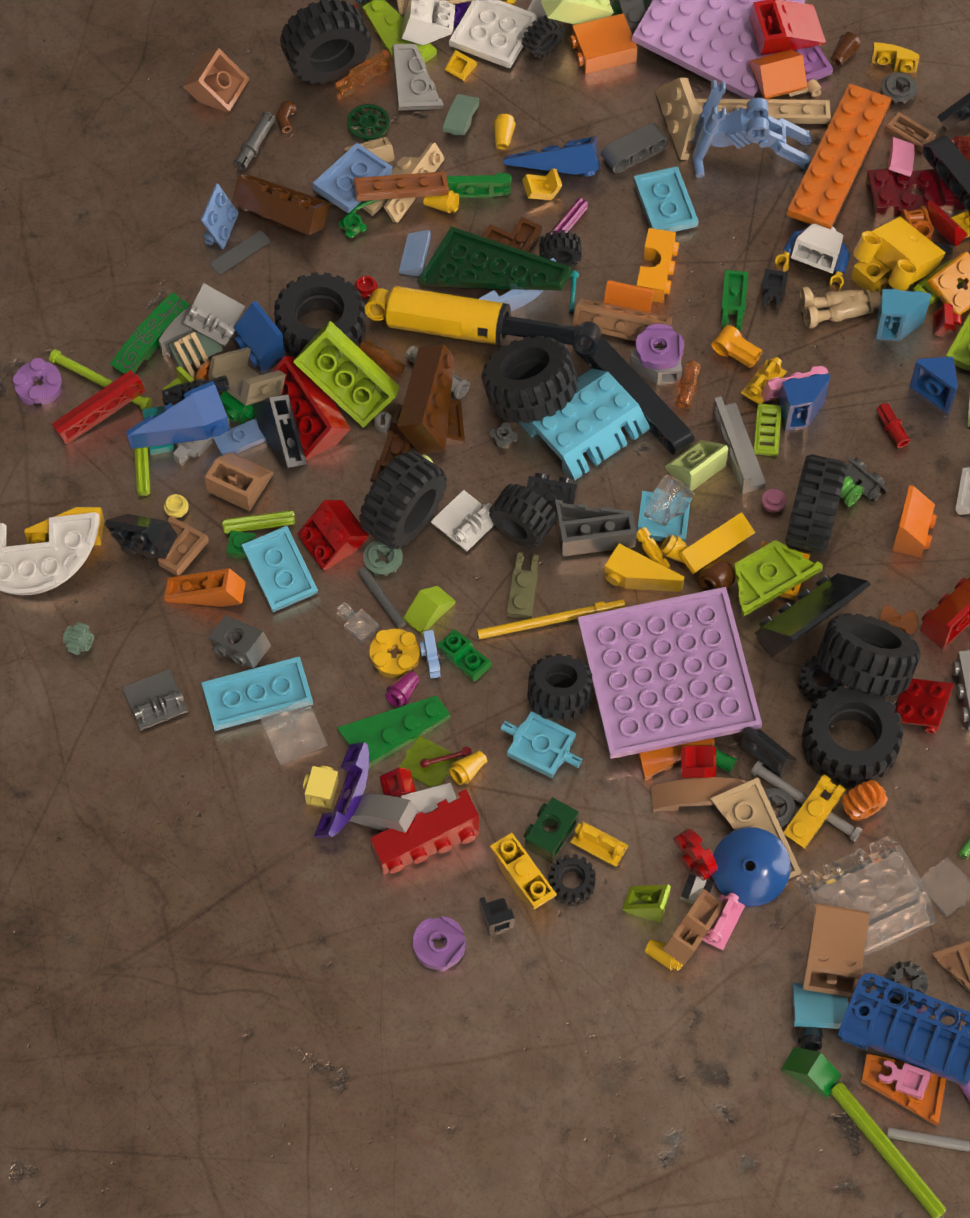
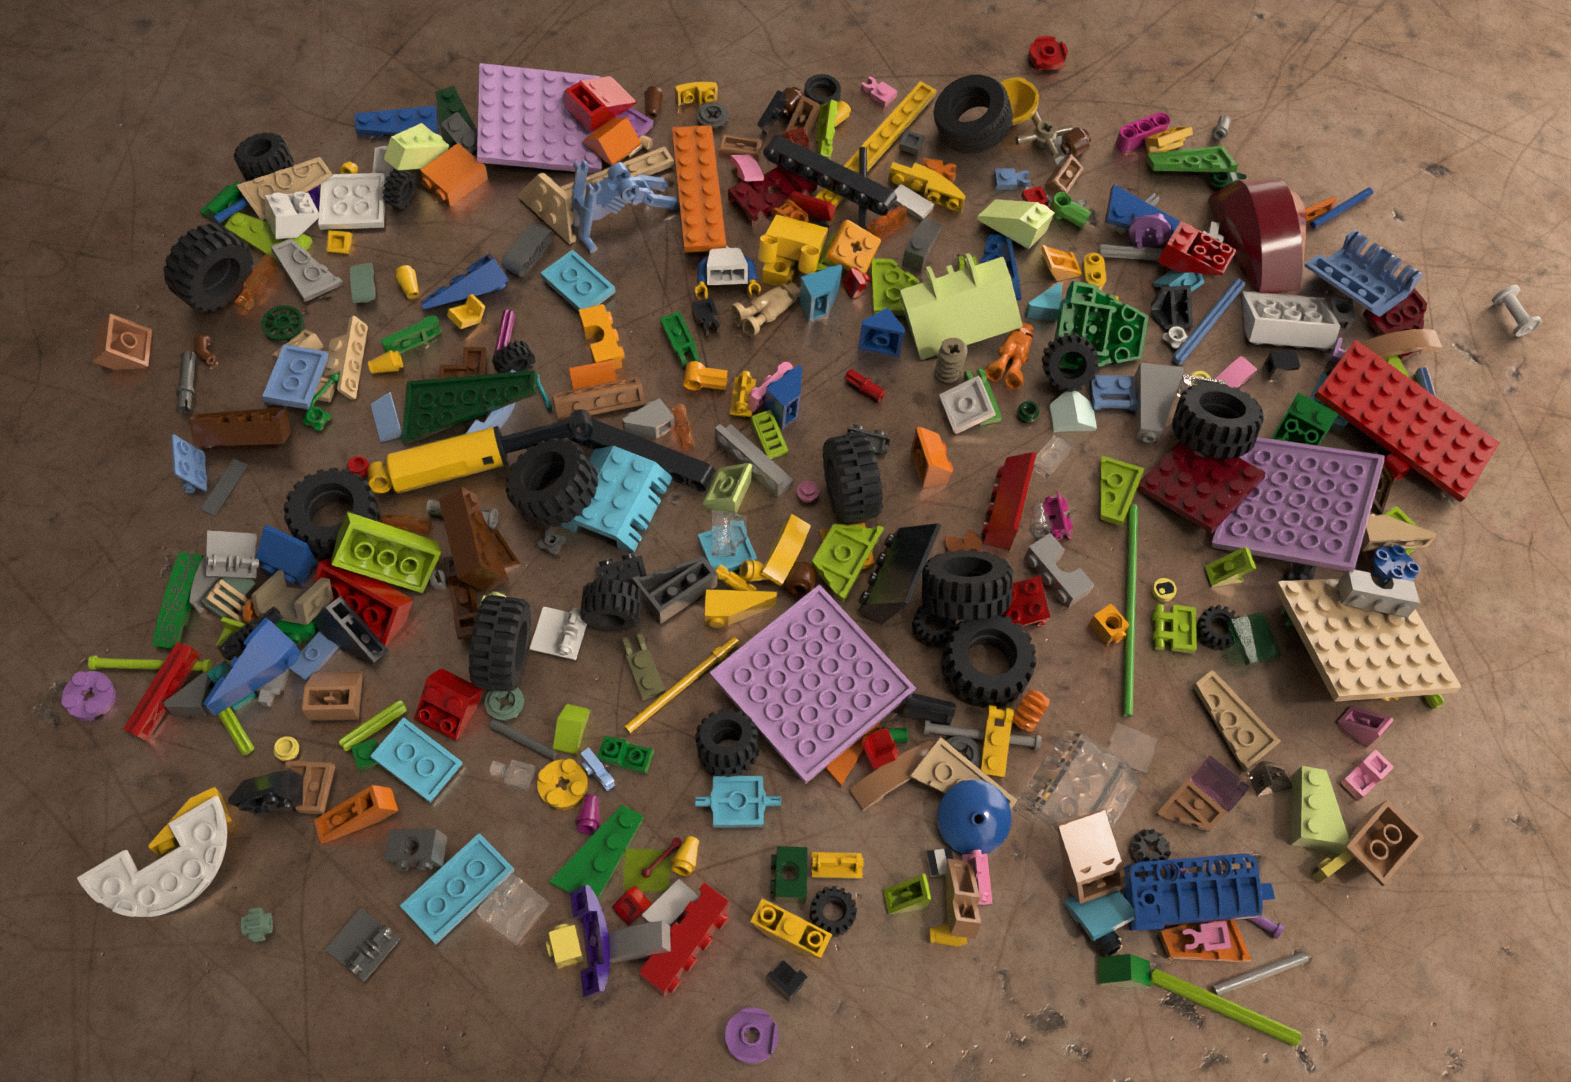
camera: 35 degrees left, 0 degrees up
dark orange tile [353,171,449,201] -> none
medium lavender plate [635,324,684,370] -> none
red plate [673,829,717,881] -> none
none -> dark grey slope [163,672,214,716]

